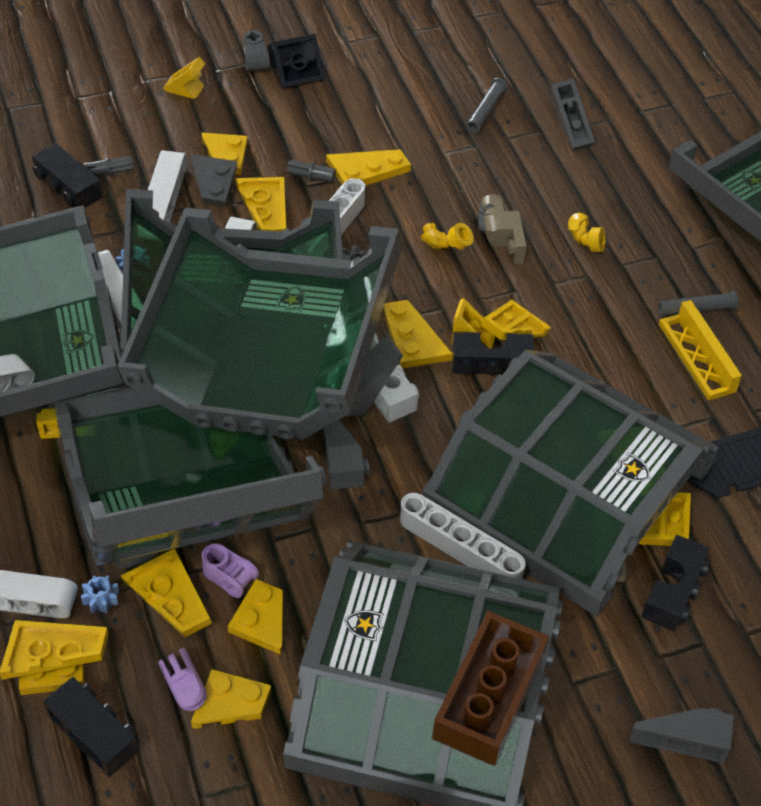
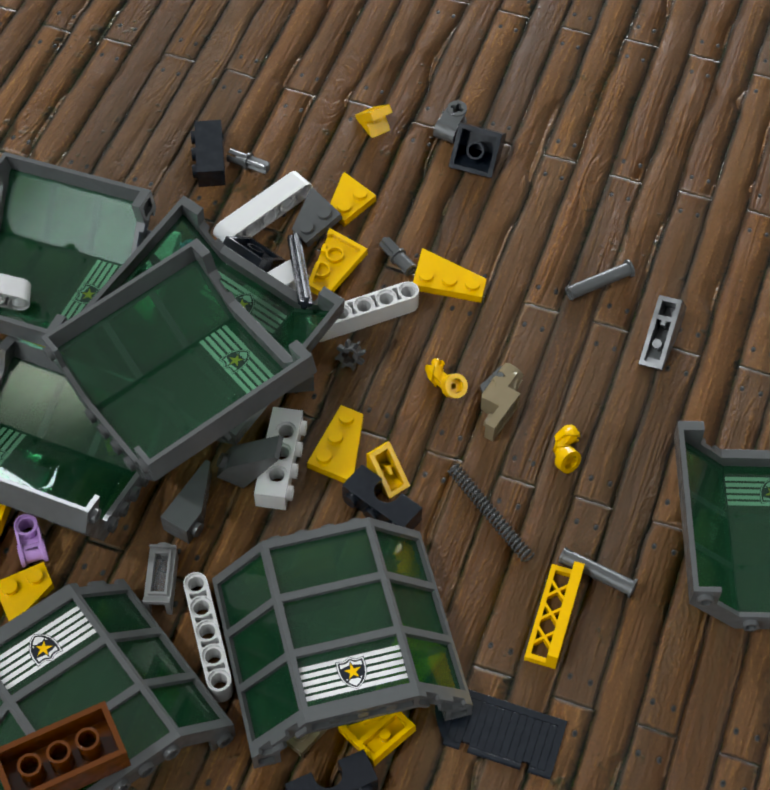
camera: 40 degrees right, 5 degrees up
yellow wing [481,300,551,340] -> none
none -> light grey window [142,542,179,615]
none -> axle [287,232,313,310]
none -> dark grey piece [447,463,535,562]

